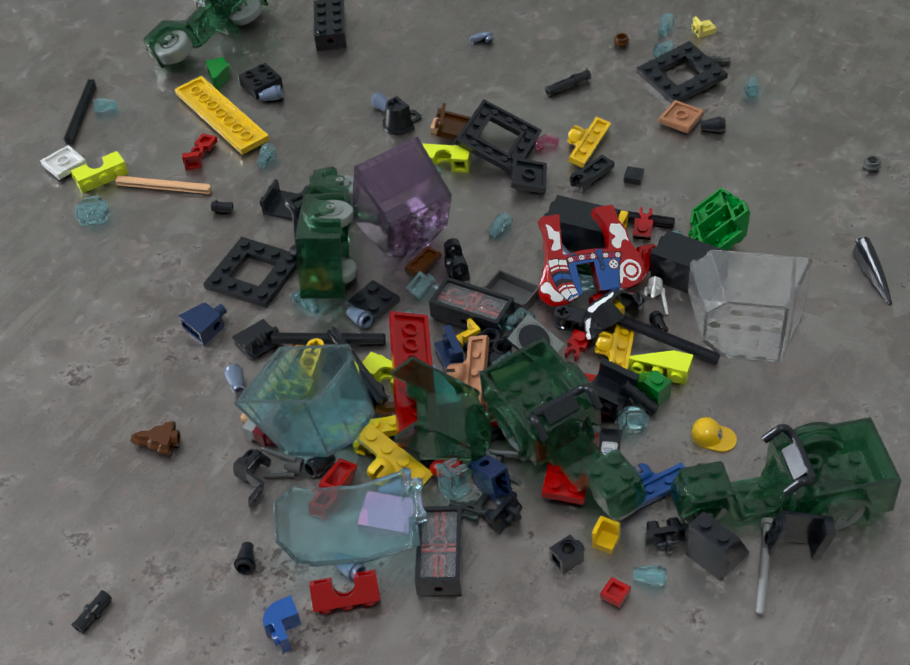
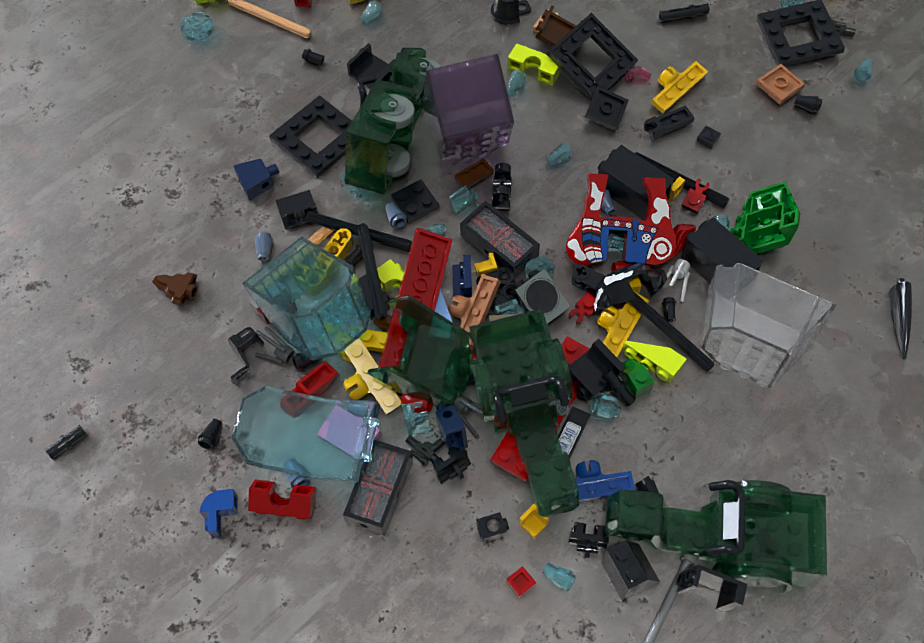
camera: 15 degrees right, 15 degrees up
dark grey container [481,269,539,317] -> none
yellow cap [691,417,737,453] -> none

